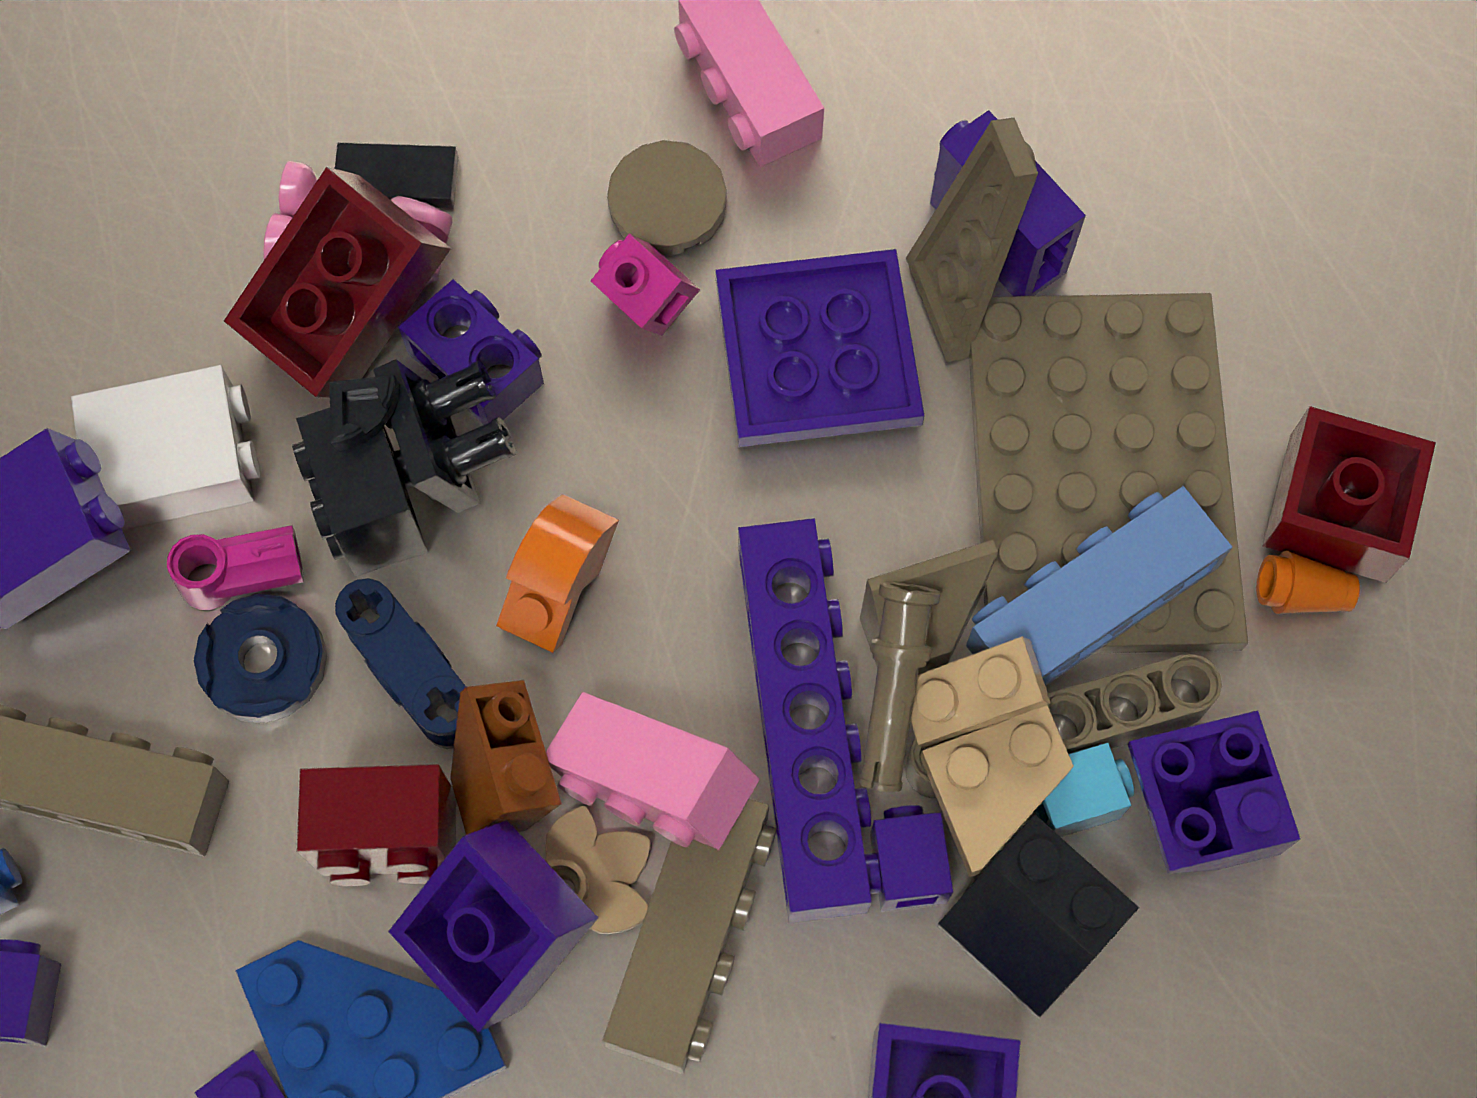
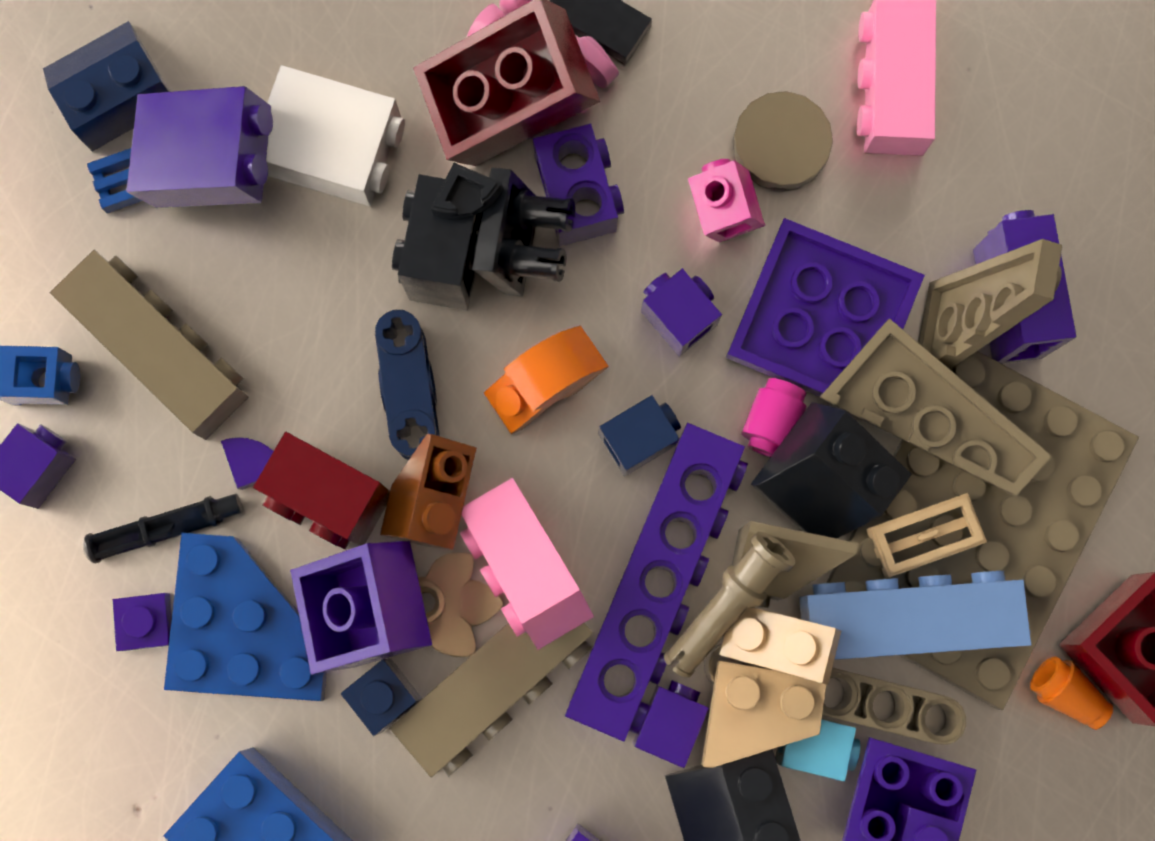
camera: 30 degrees right, 10 degrees up
dark pink piece [167,525,304,610] -> none
dark blue tile [193,594,327,723] -> none
none -> black piece [83,493,243,564]
none -> dark purple tile [221,438,273,490]
none -> dark blue brick [340,658,423,736]
none -> dark blue brick [598,395,681,477]
none -> dark purple brick [641,268,722,357]
none -> dark pink brick [741,378,807,457]
none -> black slope [751,402,912,539]
none -> dark tan wing [819,318,1052,496]
none -> tan tile [866,493,987,578]

